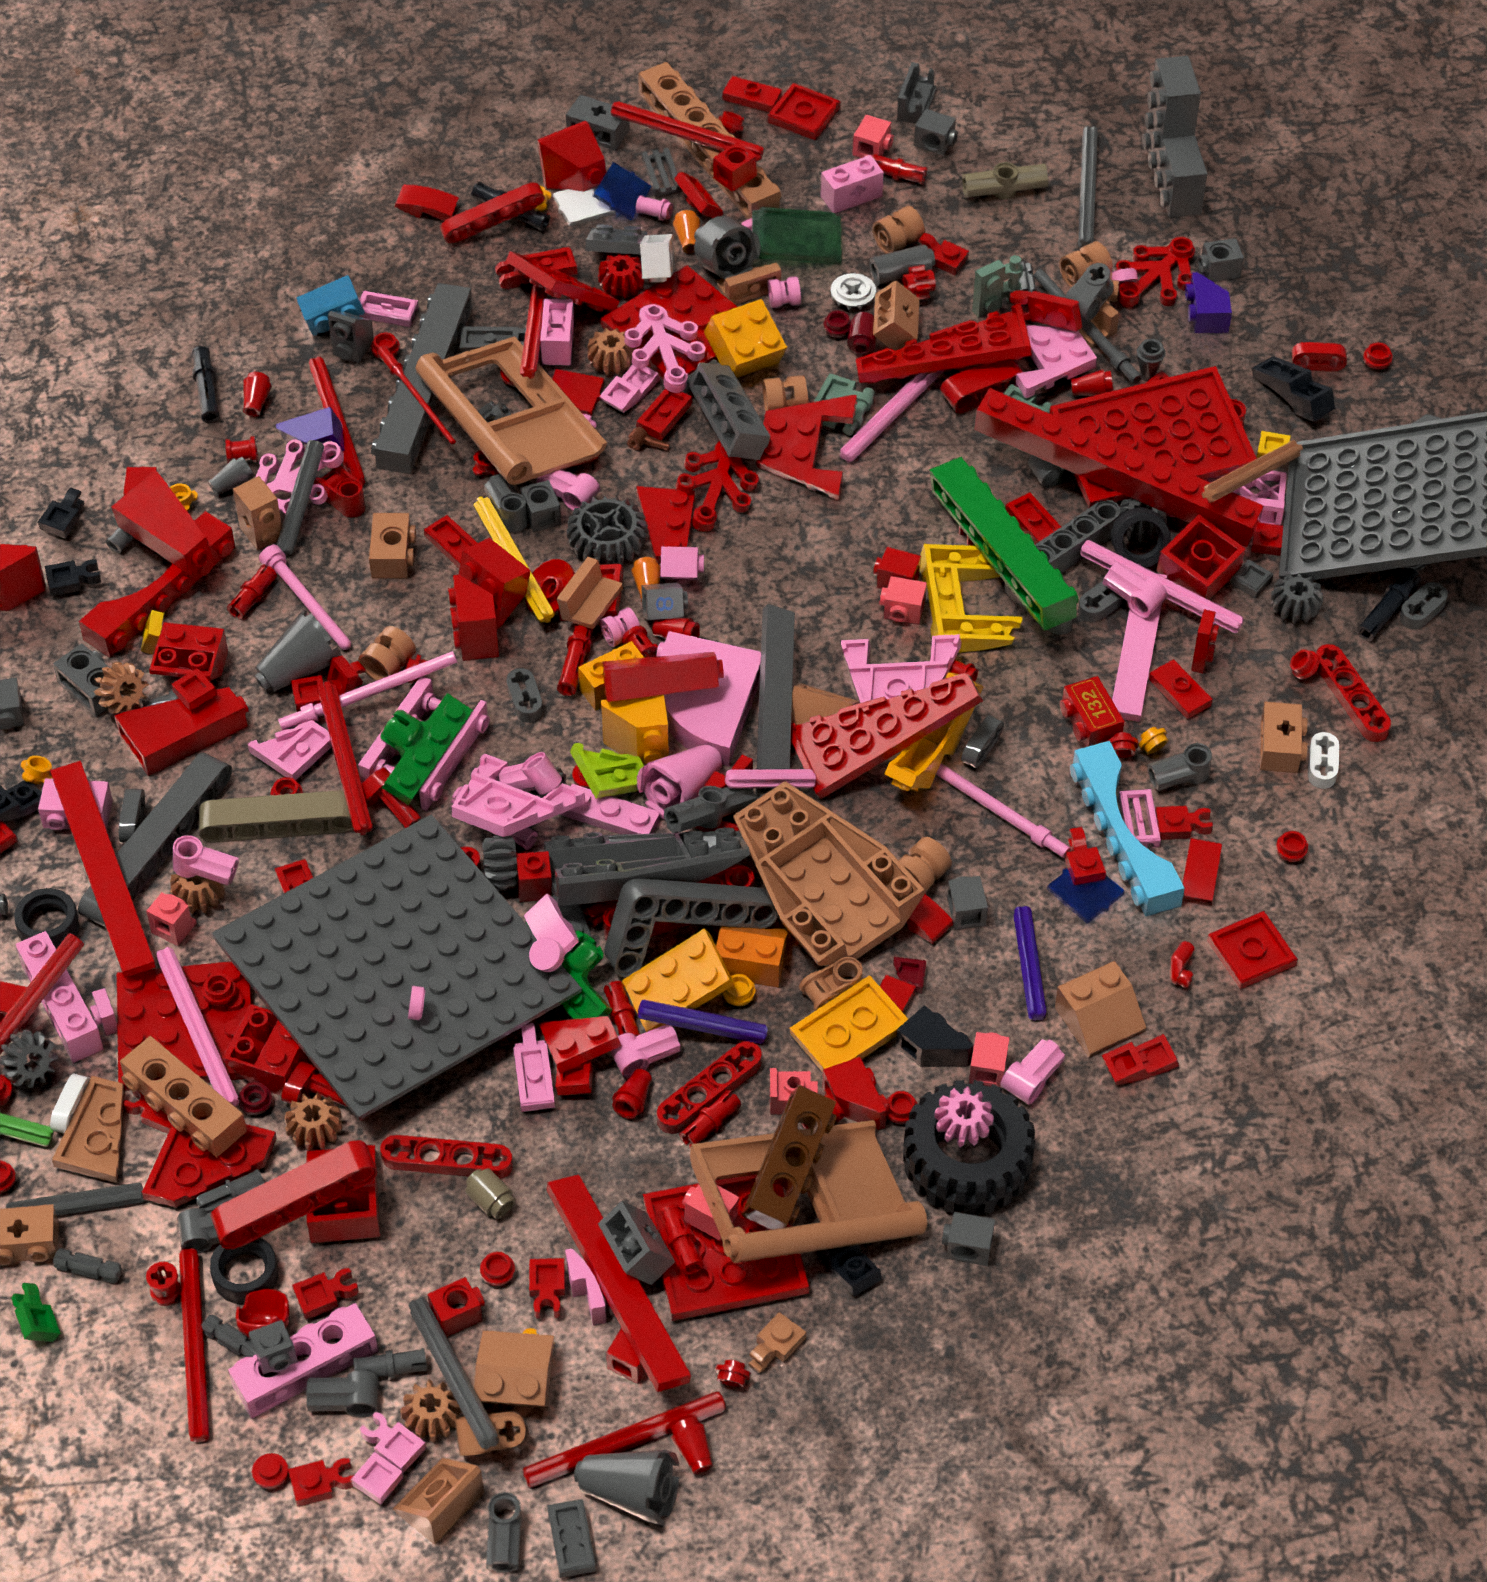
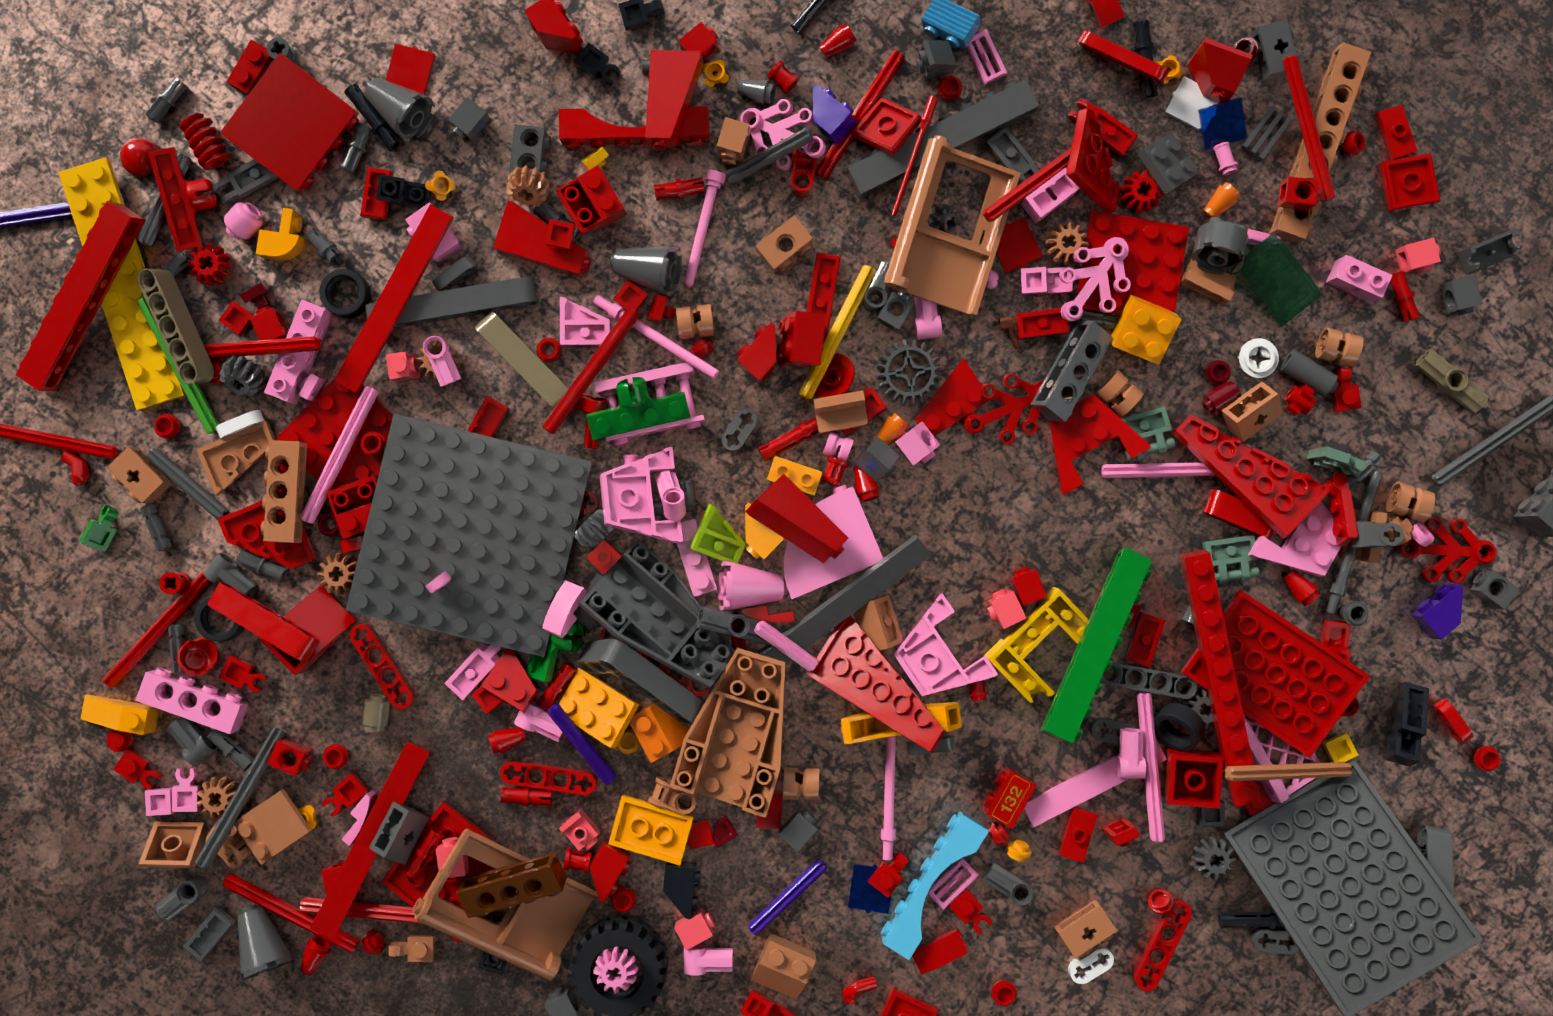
camera: 55 degrees right, 35 degrees up
dark grey bracket [248,1320,298,1374] -> none
bright pink tile [529,937,564,972] -> none
white brick [640,234,675,283] -> none
red plate [674,172,724,218] -> none
bright pink wheel [768,276,801,308] -> none
none -> light orange slope [81,694,160,735]
none -> red axle [300,897,423,924]
none -> red tile [852,97,921,156]

